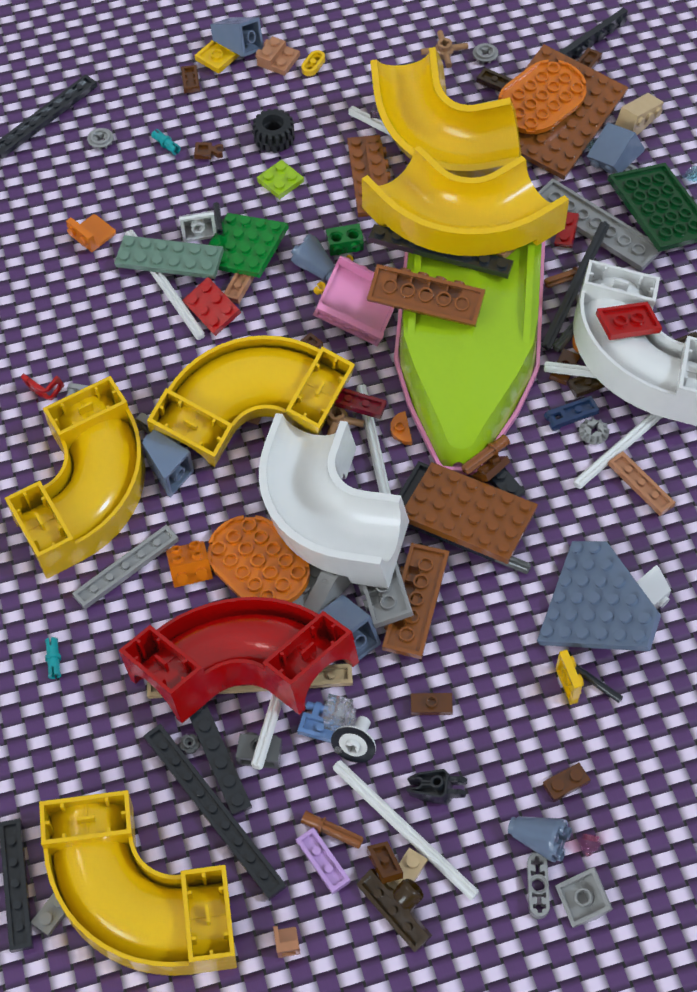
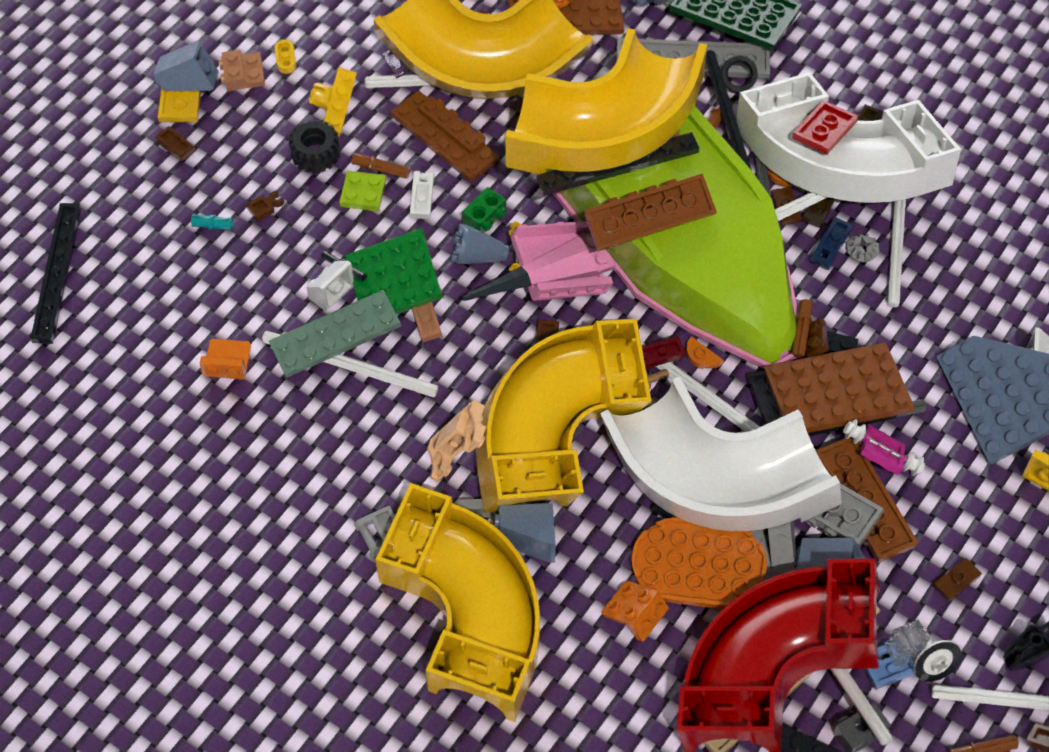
camera: 40 degrees left, 0 degrees up
red piece [21,373,64,400] -> none
light grey plate [72,525,179,610] -> none
light grey gear [87,128,114,150] -> none
red plate [182,277,241,336] -> none
nougat plate [608,451,676,516] -> none
none -> yellow plate [309,67,357,137]
none -> dark orange axle [351,152,410,178]
none -> white plate [410,171,434,219]
none -> light nougat bracket [427,399,486,482]
none -> bright pink plate [462,234,615,301]
none -> black tyre [721,55,758,93]
none -> dark pink plate [843,419,925,476]

